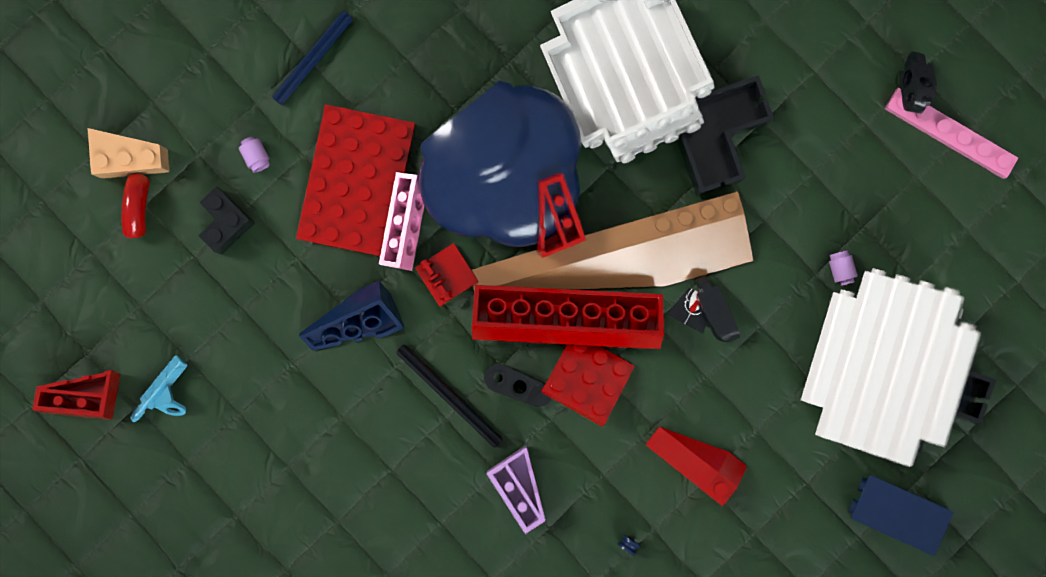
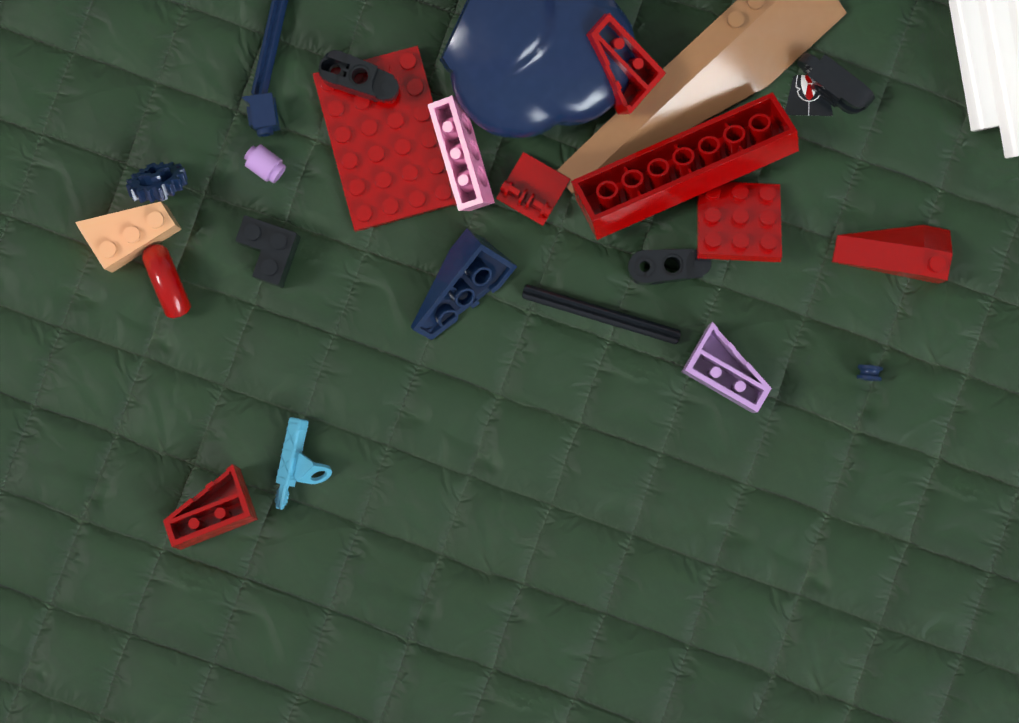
camera: 30 degrees left, 0 degrees up
none -> dark blue gear [126,162,188,203]
none -> dark blue window [241,92,280,137]
none -> black piece [319,50,399,103]

